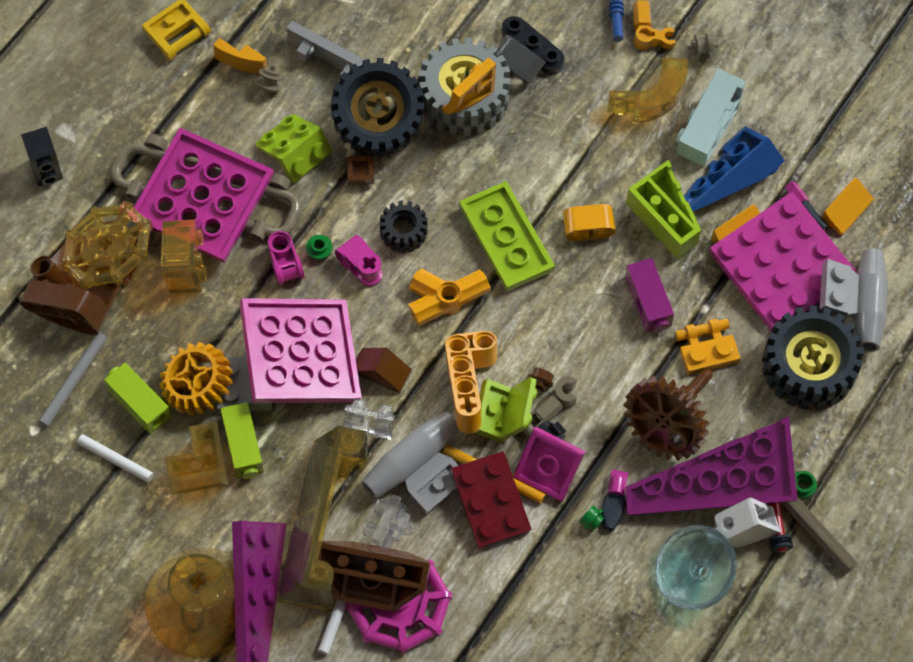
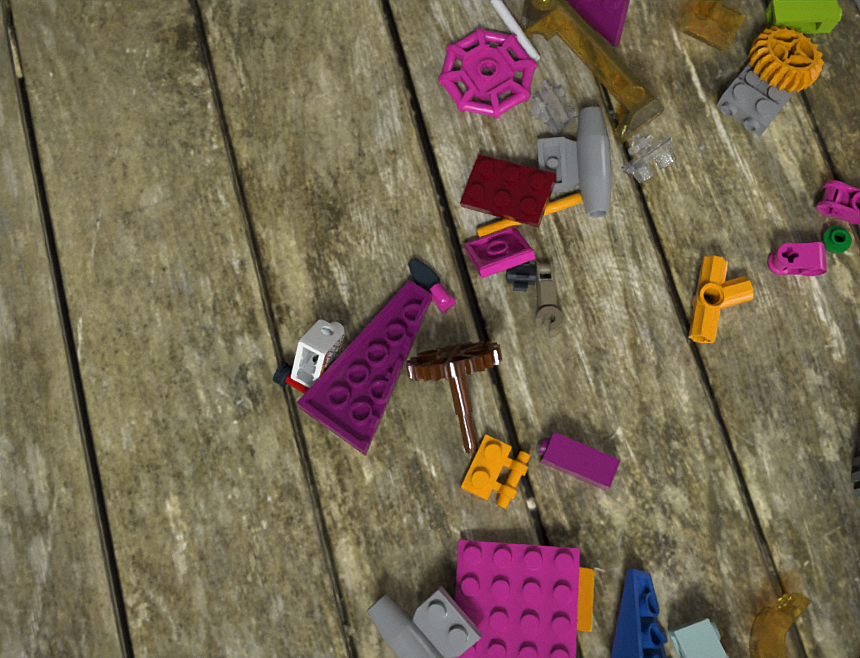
camera: 135 degrees right, 10 degrees up
lime brick [220,402,264,479] -> none
plate [239,298,362,403] -> none
reddish brown wedge [313,541,431,612] -> none
reddish brown slope [356,347,412,393] -> none
black tyre [380,200,428,253] -> none
light orange beam [445,331,497,434] -> none
lime plate [459,181,555,292] -> none
lime bracket [475,377,537,443] -> none
reddish brown plate [528,367,554,391] -> none
light orange beam [563,204,616,241] -> none
green plate [579,505,604,531] -> none
lime wedge [626,160,701,259] -> none
clear light blue dish [655,525,737,610] -> none
black wheel [762,306,864,410] -> none
dark tan axle [781,497,858,574] -> none
green plate [795,471,817,498] -> none

